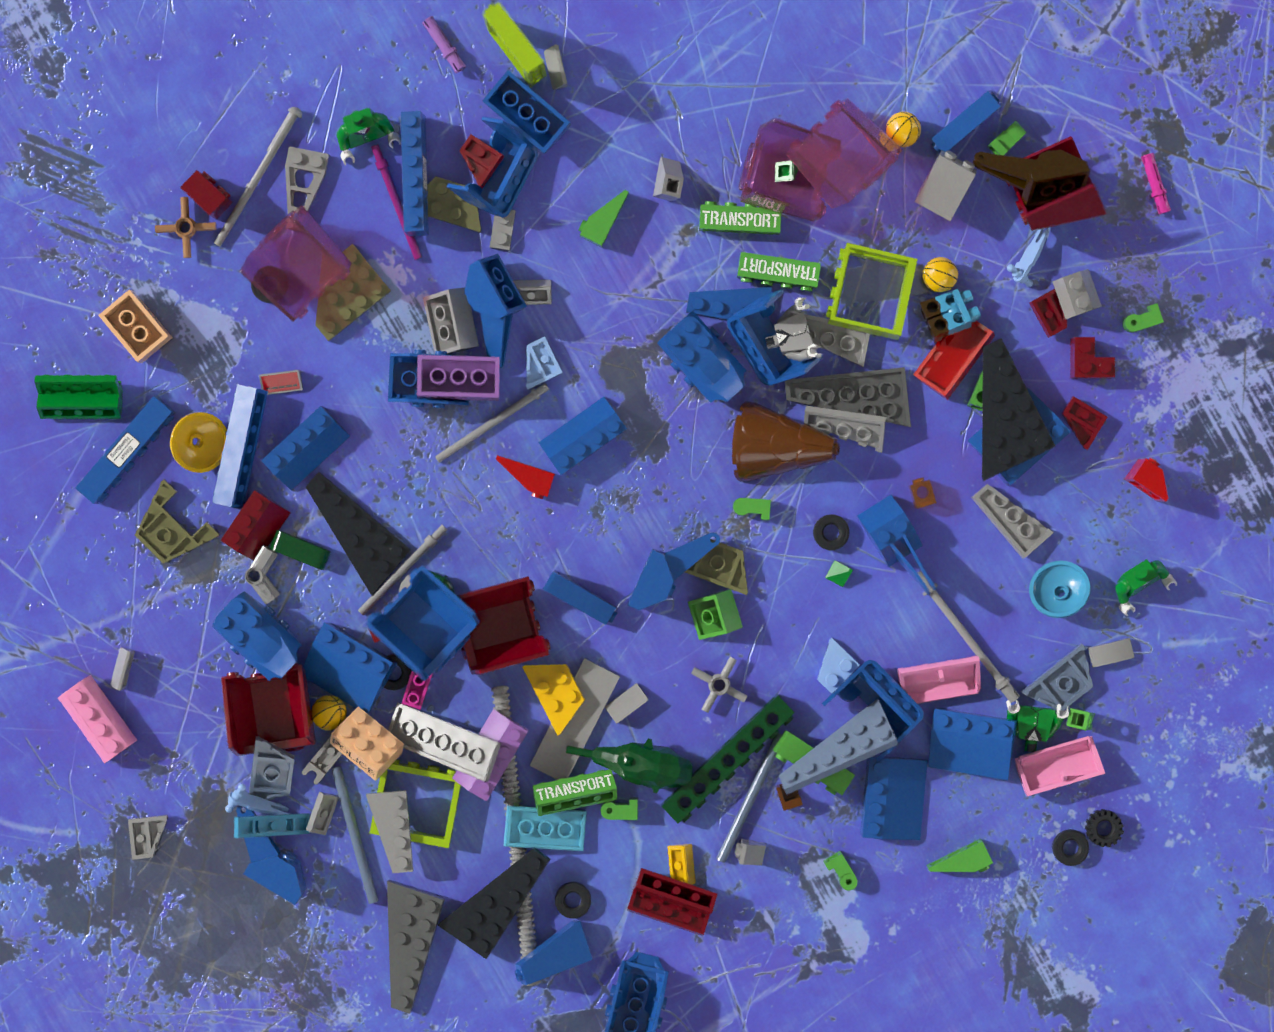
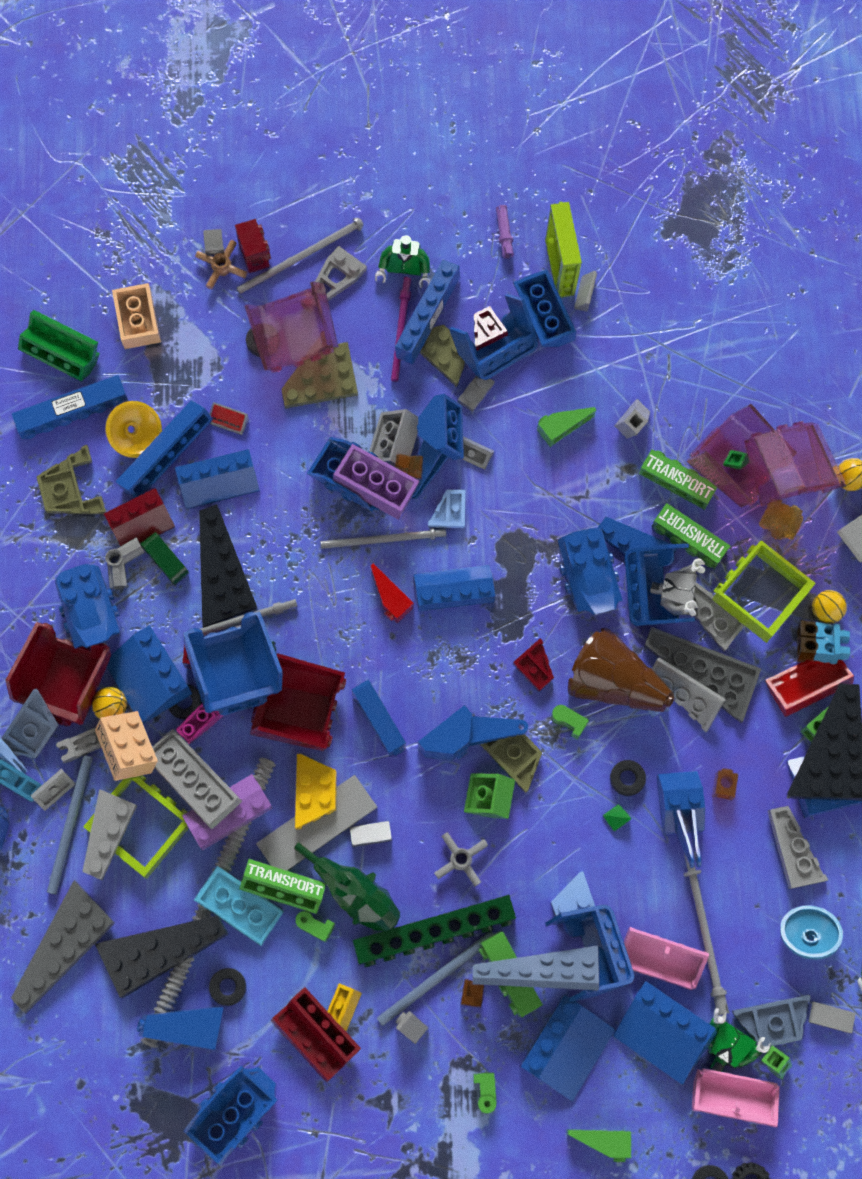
camera: 25 degrees right, 15 degrees down
none -> light grey bracket [203,229,224,255]
none -> clear orange panel [395,454,423,479]
none -> dark red wing [513,638,554,692]
none -> clear yellow brick [759,498,804,540]

